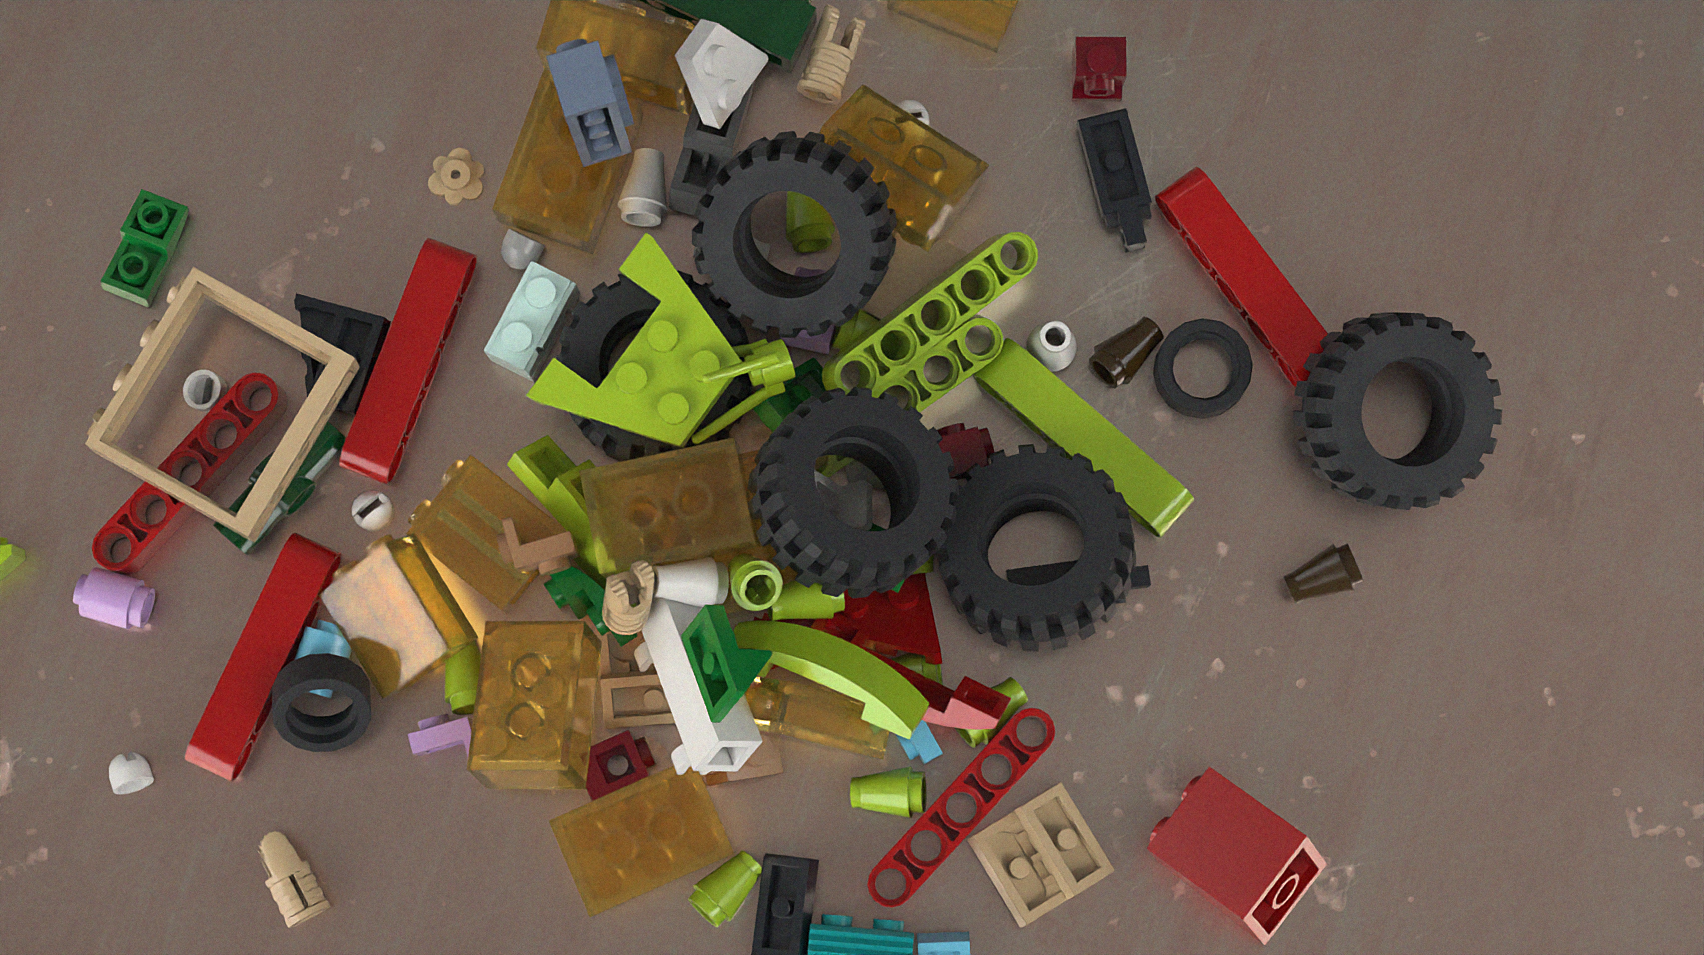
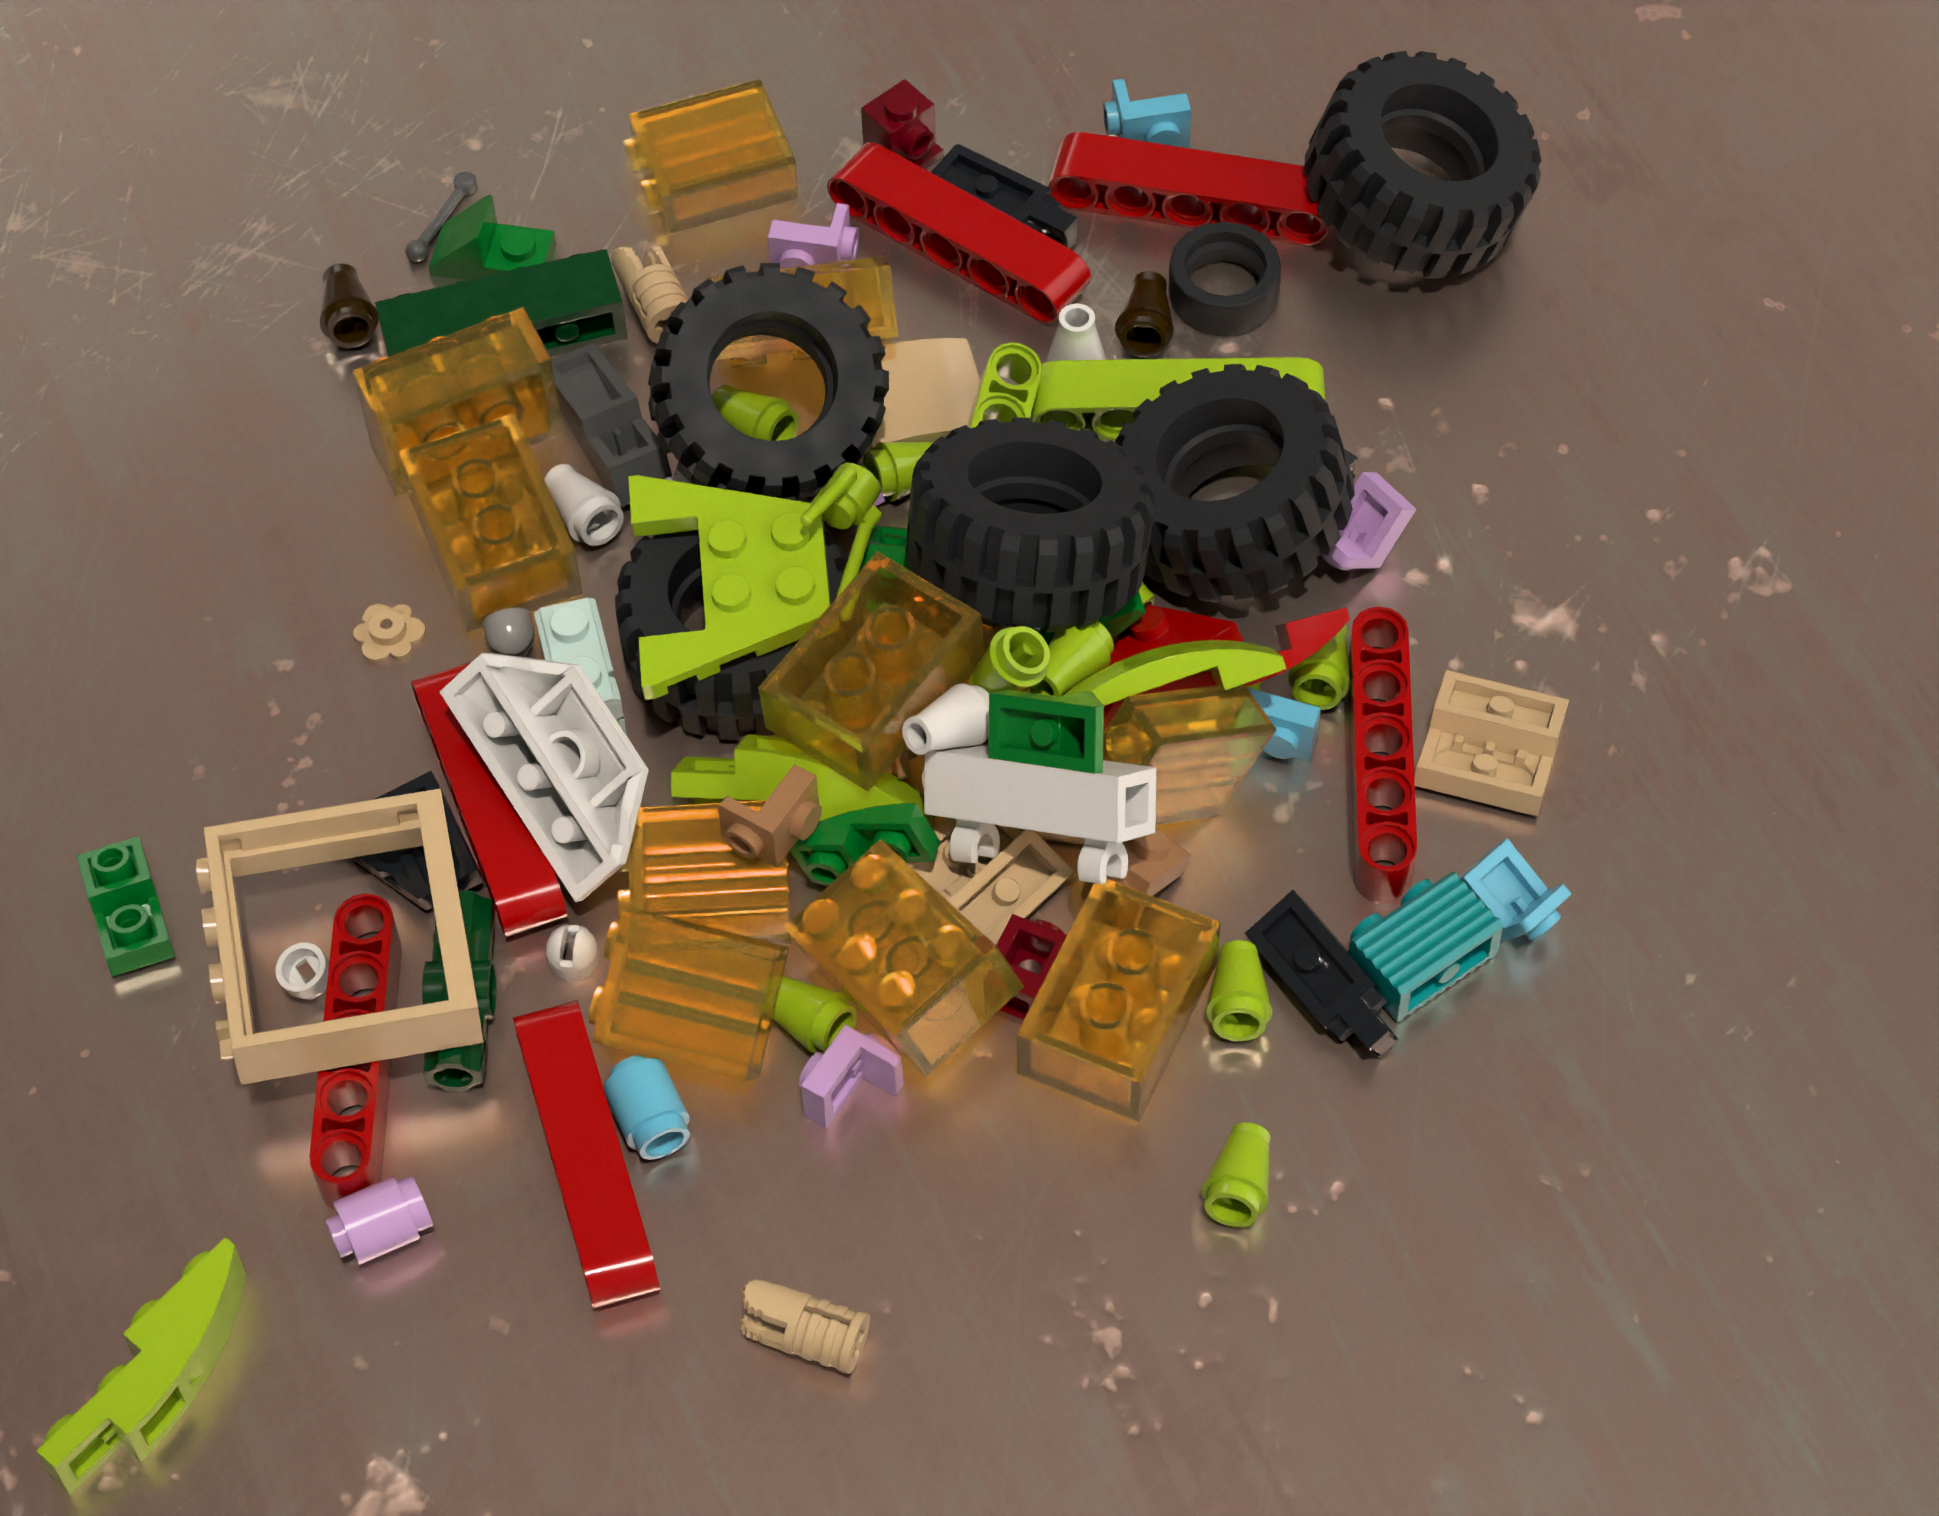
camera: 40 degrees left, 25 degrees down
white hinge [109,752,154,794] -> none
black tyre [272,653,371,752] -> none
sand blue brick [546,39,634,167] -> none
tan hinge [602,560,655,635] -> none
white wing [675,19,769,129] -> none
lime beam [822,232,1038,395] -> none
lime cone [850,766,927,818] -> none
red slope [1146,766,1327,945] -> none
dark brown cone [1283,543,1364,604] -> none
none -> white wedge [440,653,649,902]
none -> lavender bracket [768,203,859,284]
none -> red beam [827,142,1091,324]
none -> medium azure bracket [1103,78,1191,148]
none -> lavender bracket [1320,472,1417,571]

